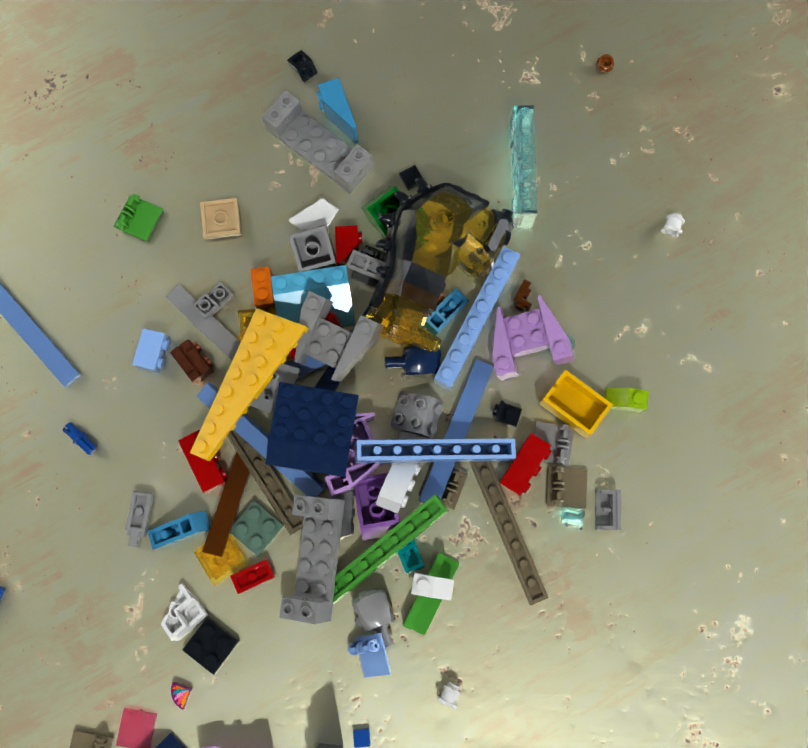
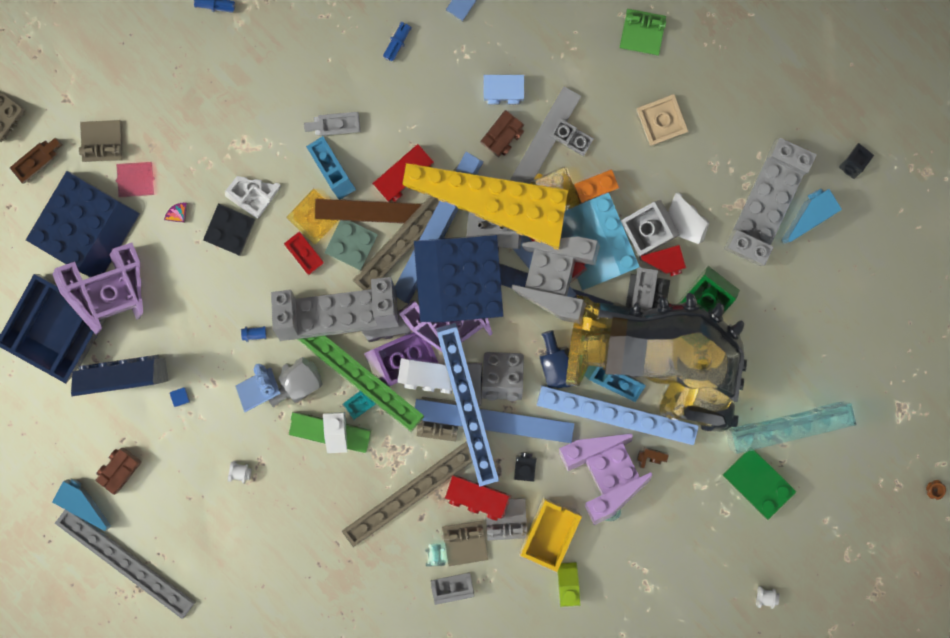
camera: 80 degrees right, 10 degrees up
black tile [399,165,423,191] -> none
none -> blue pin [241,326,267,342]
none -> green slope [722,447,796,520]

